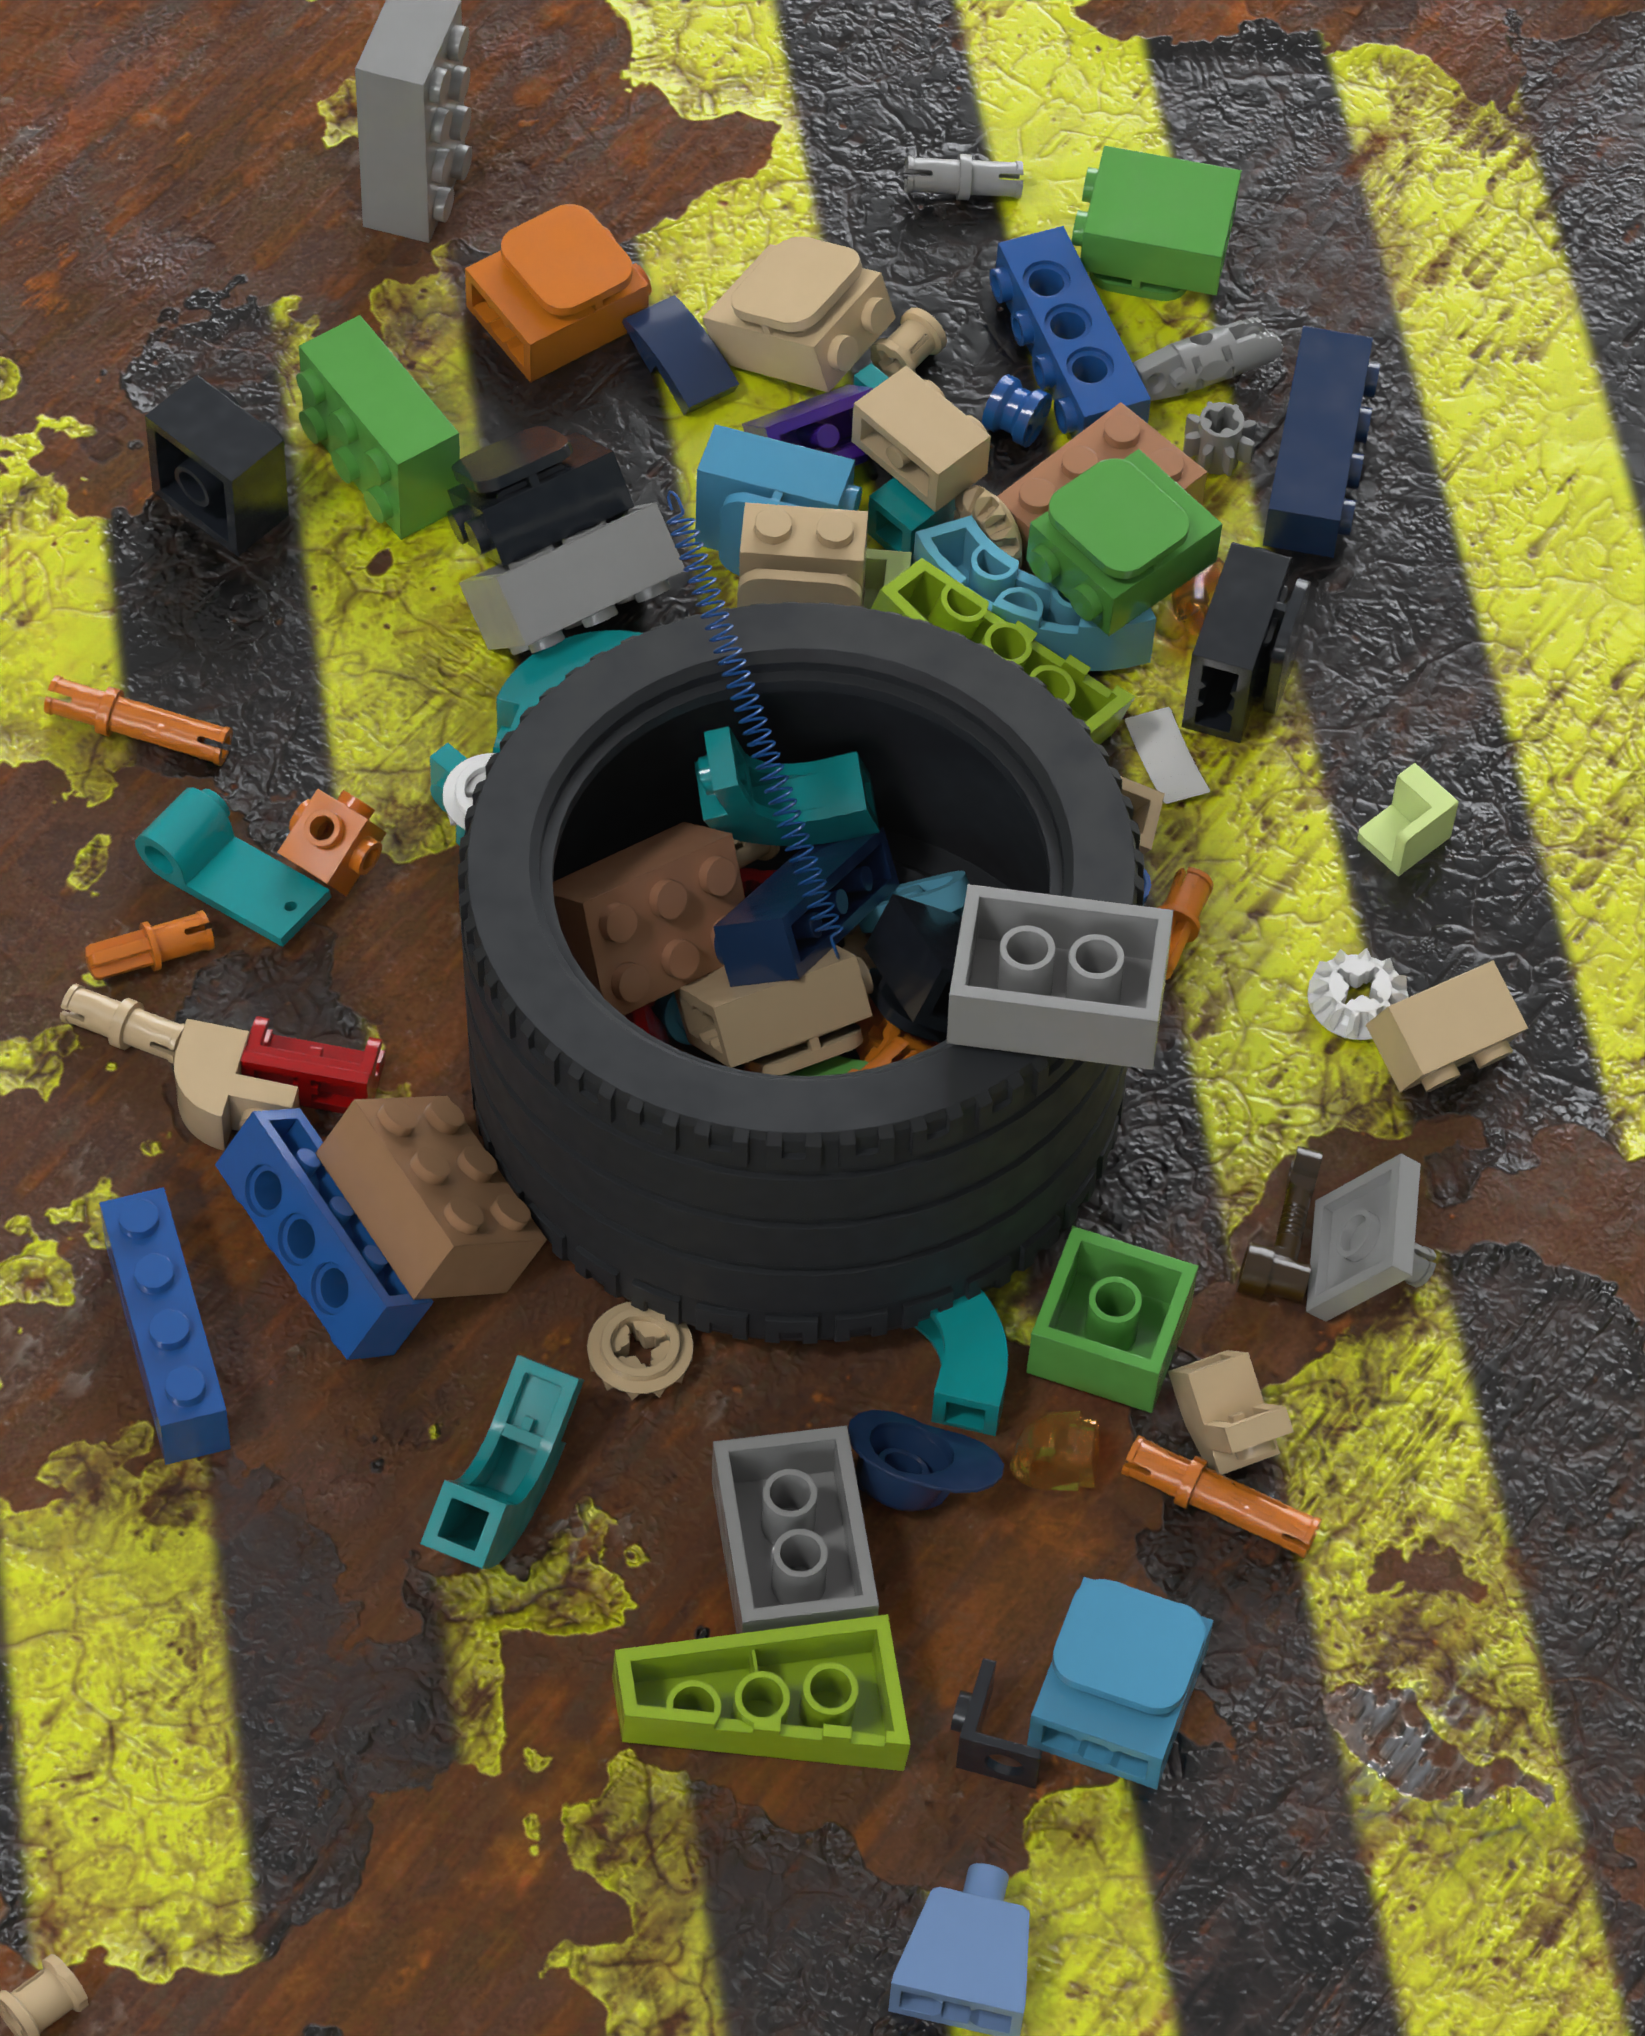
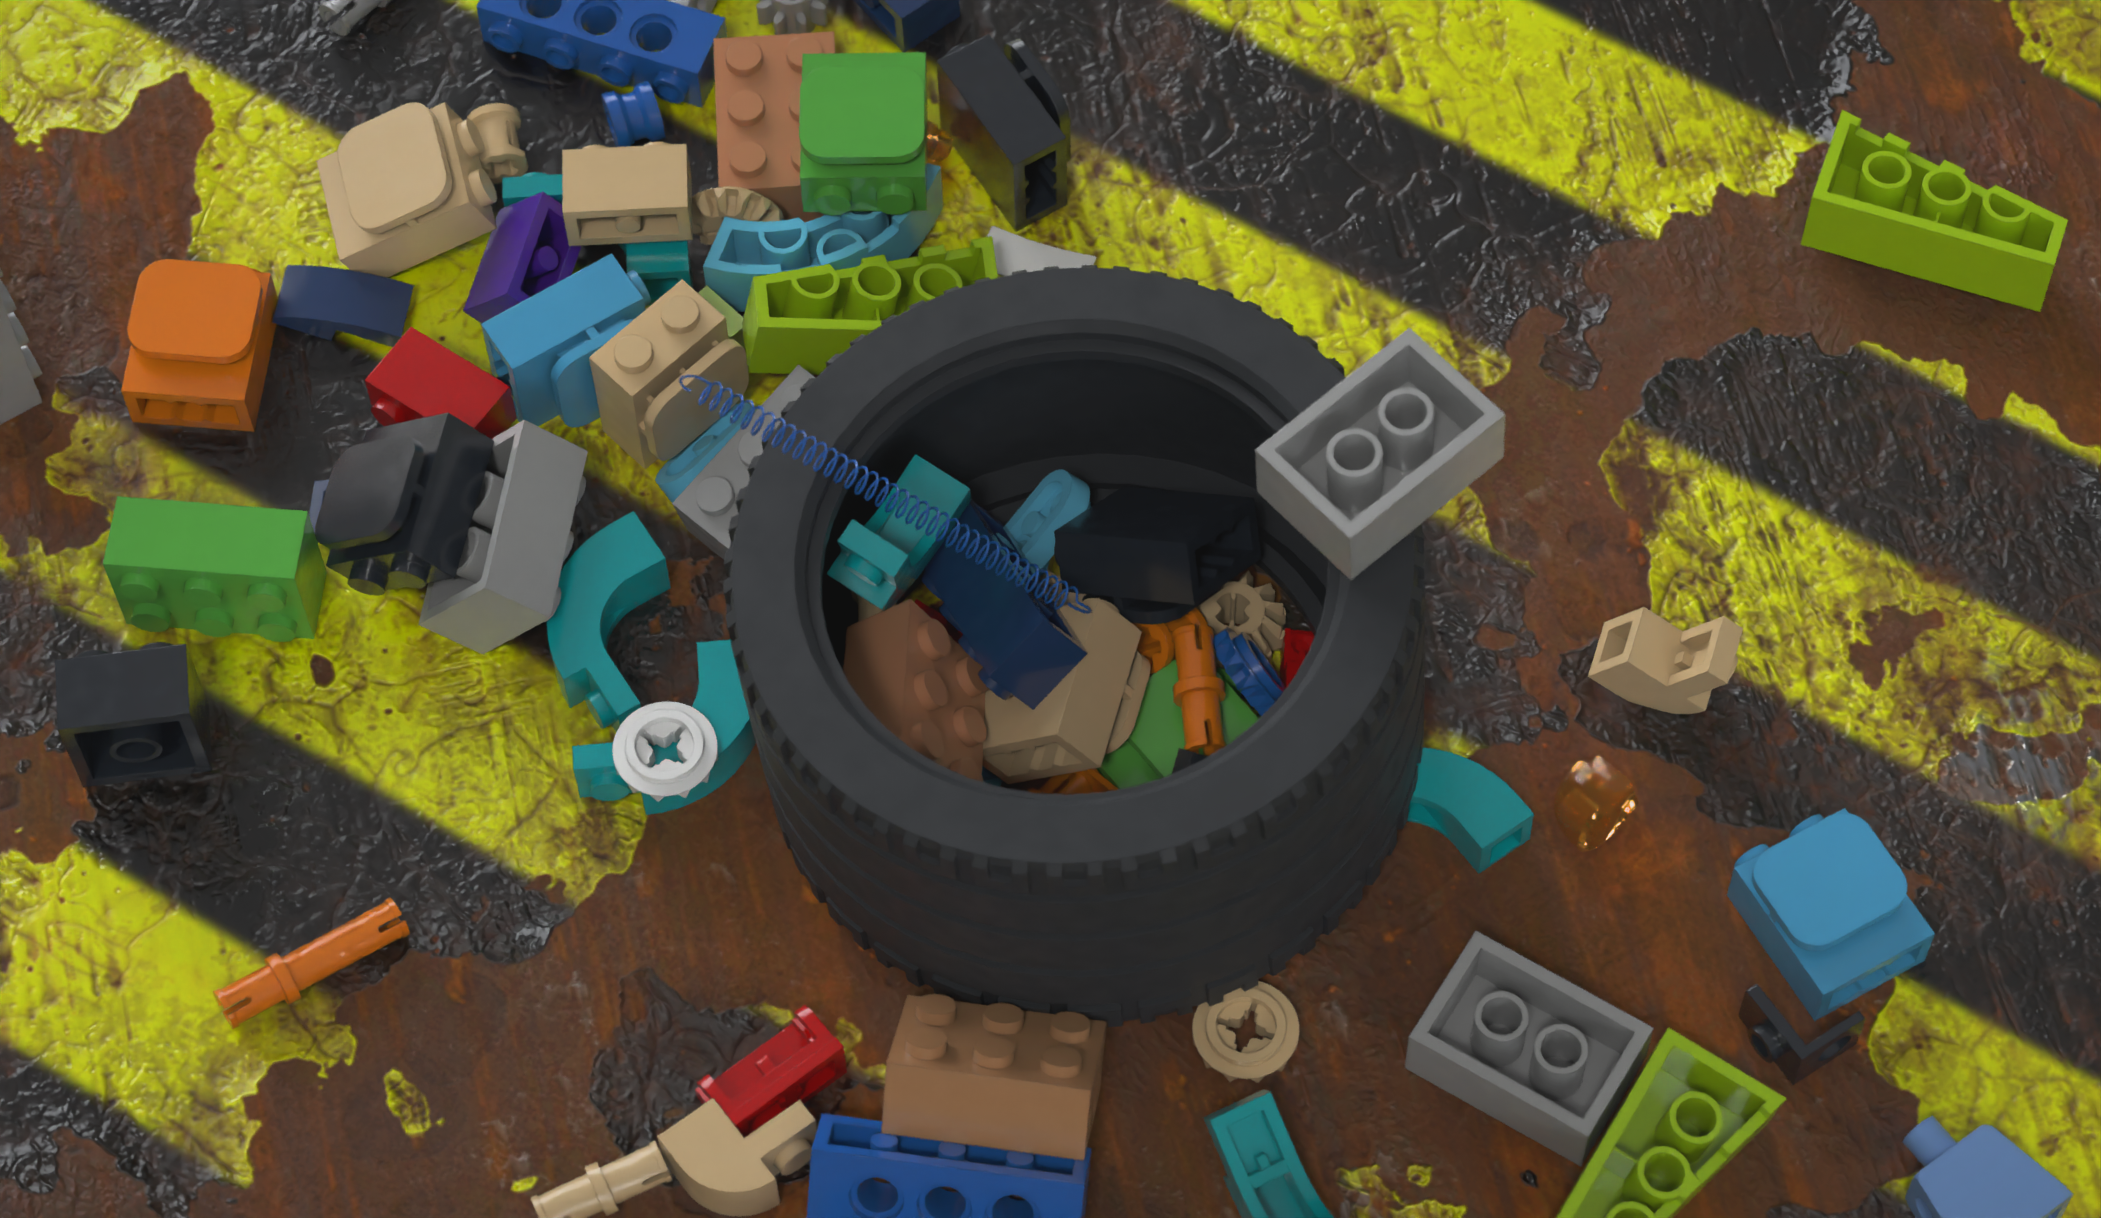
camera: 45 degrees left, 5 degrees up
orange axle [85,910,215,980] -> none
teal door [135,787,331,947] -> none
orange brick [277,789,386,897] -> none
dark blue piece [848,1410,1004,1512] -> none
bright green brick [1026,1226,1198,1413] -> none
orange pin [1121,1435,1322,1559] -> none
dark brown brick [1236,1146,1323,1303] -> none
light grey tile [1306,1154,1436,1322] -> none
white gear [1307,948,1408,1040] -> none
yellowish green panel [1357,763,1459,877] -> none
tan brick [1366,960,1528,1092] -> none
none -> red brick [365,327,517,439]

